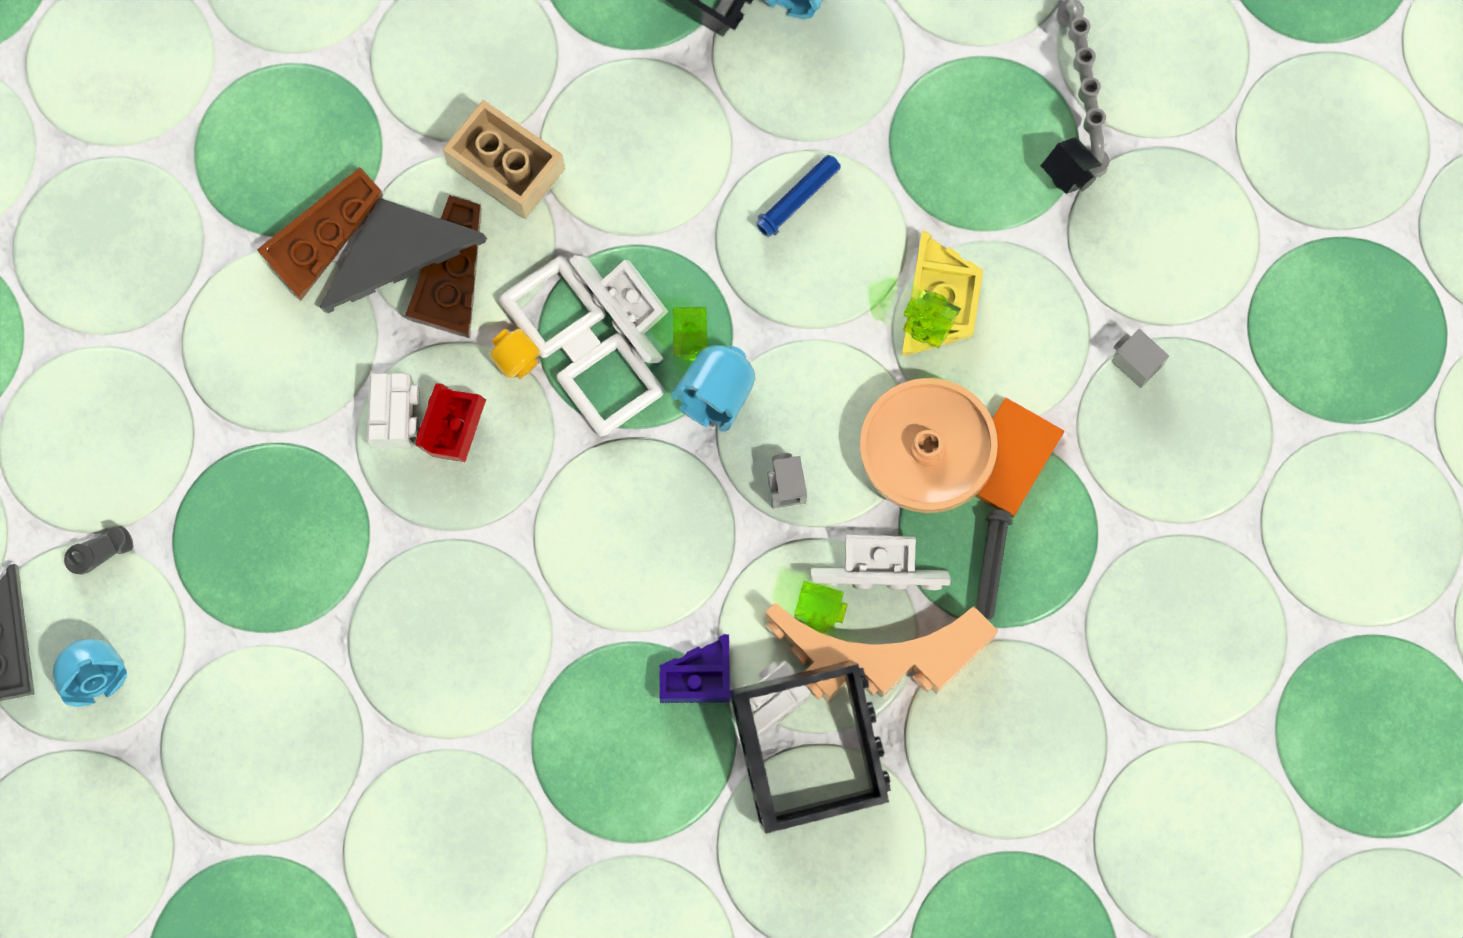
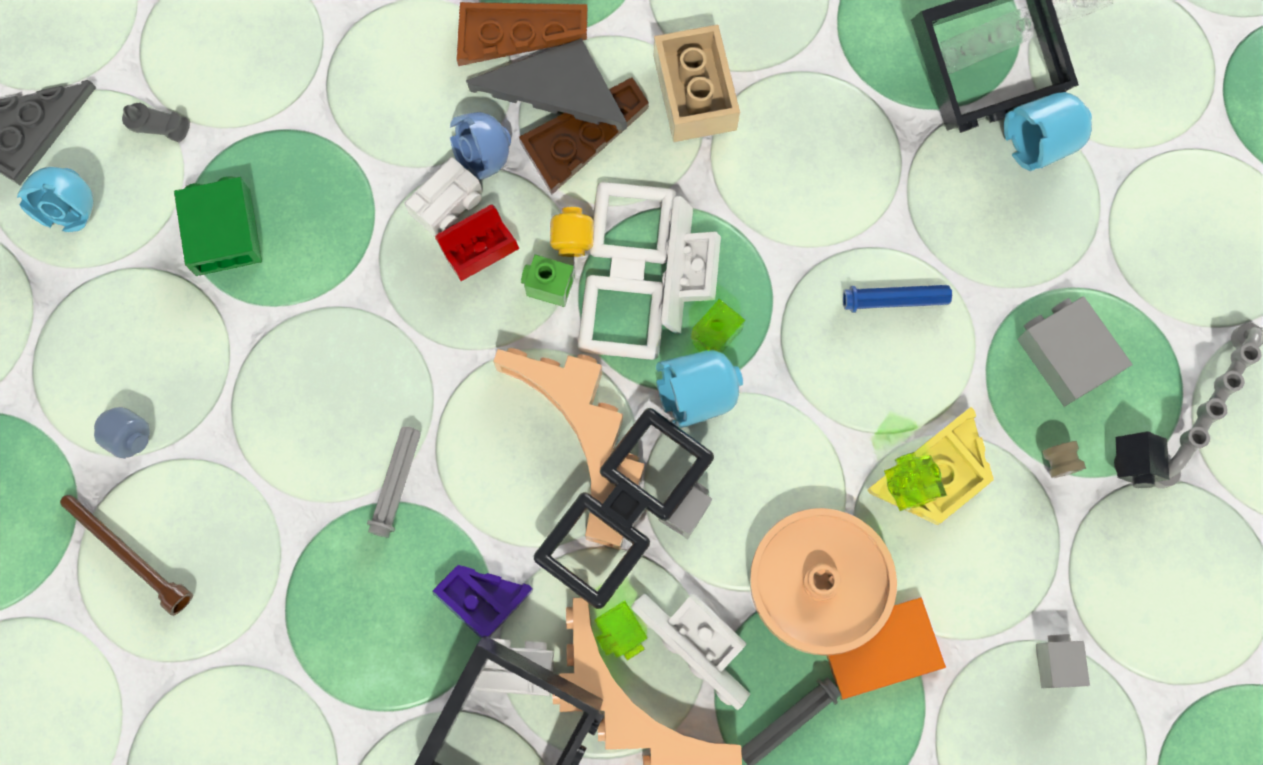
camera: 40 degrees right, 0 degrees up
none -> reddish brown piece [60,495,193,616]
none -> sand blue head [94,407,150,459]
none -> green brick [174,176,262,276]
none -> light grey axle [367,427,421,538]
none -> medium blue cylinder [450,112,511,180]
none -> light nougat arch [493,348,644,550]
none -> bright green brick [521,255,575,307]
none -> black bar [533,408,714,609]
none -> light grey brick [1017,296,1133,407]
none -> dark tan wheel [1042,441,1086,478]

